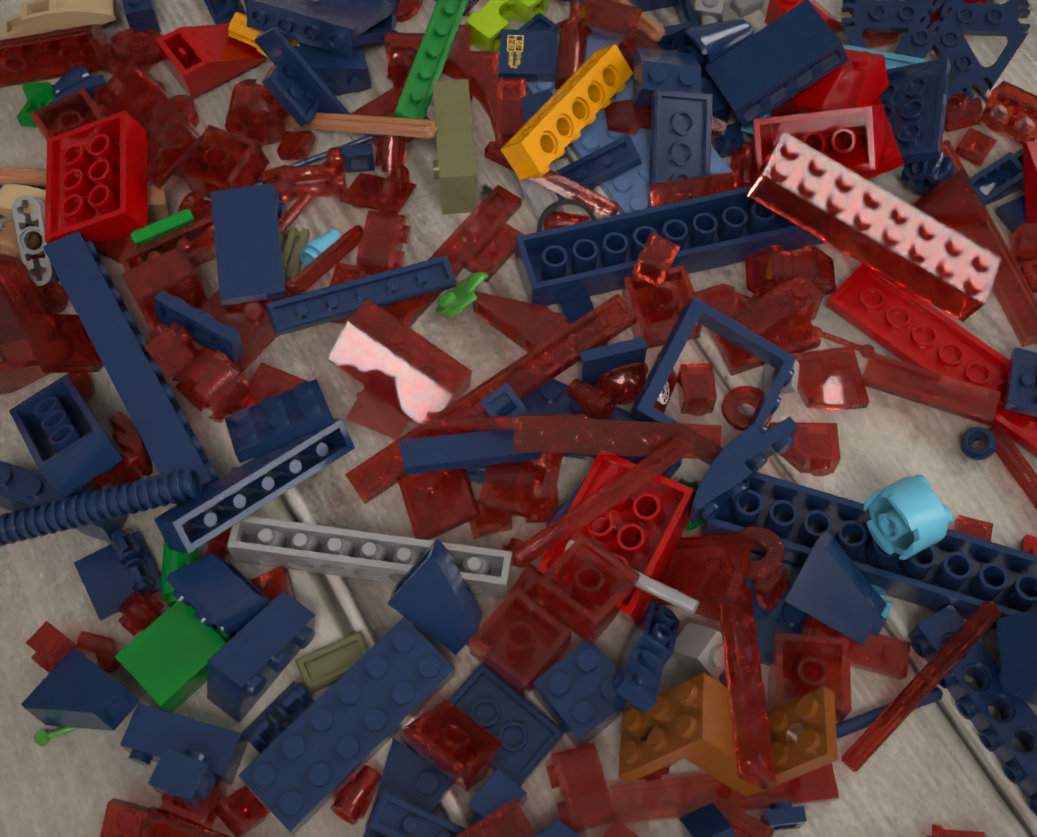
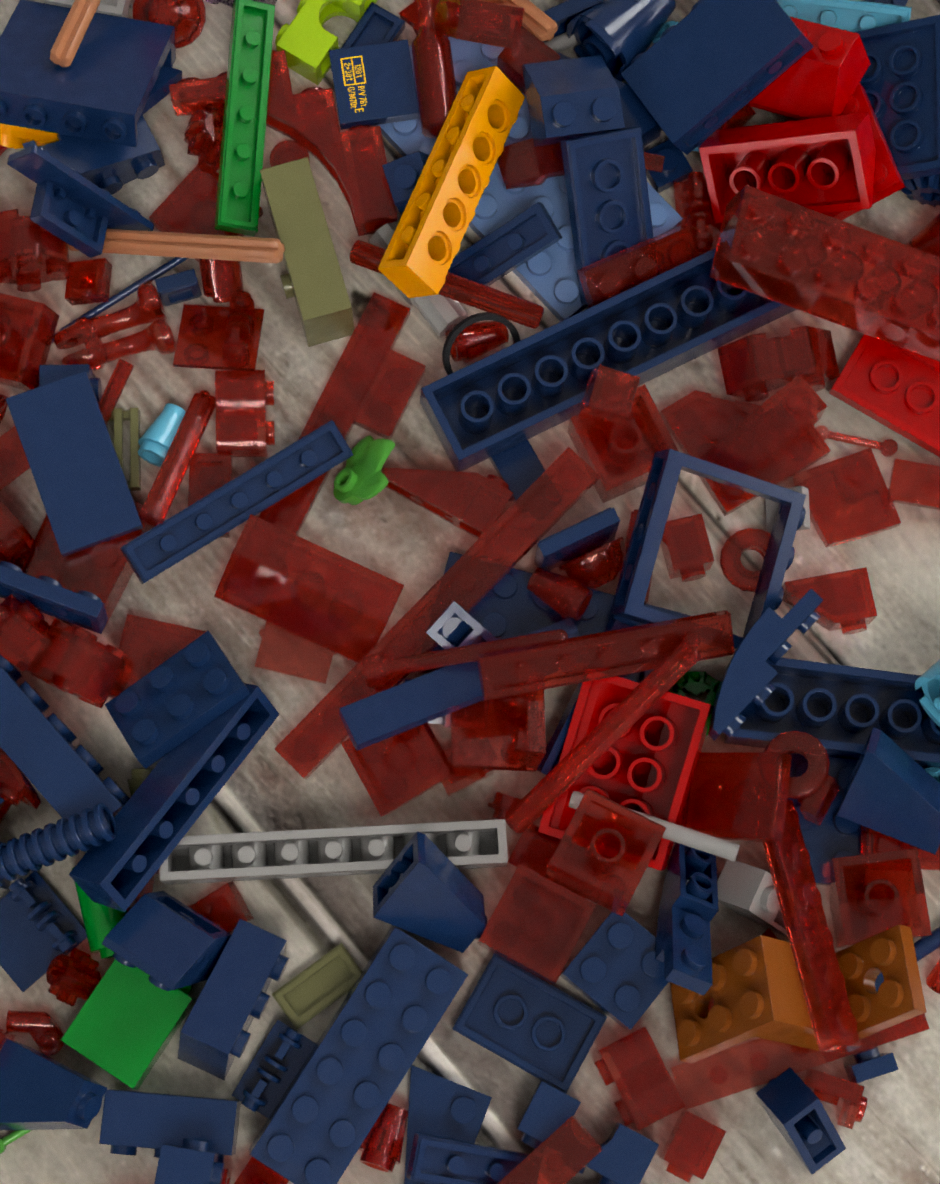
camera: 15 degrees left, 15 degrees up
clear red slope [403,699,503,791] -> none

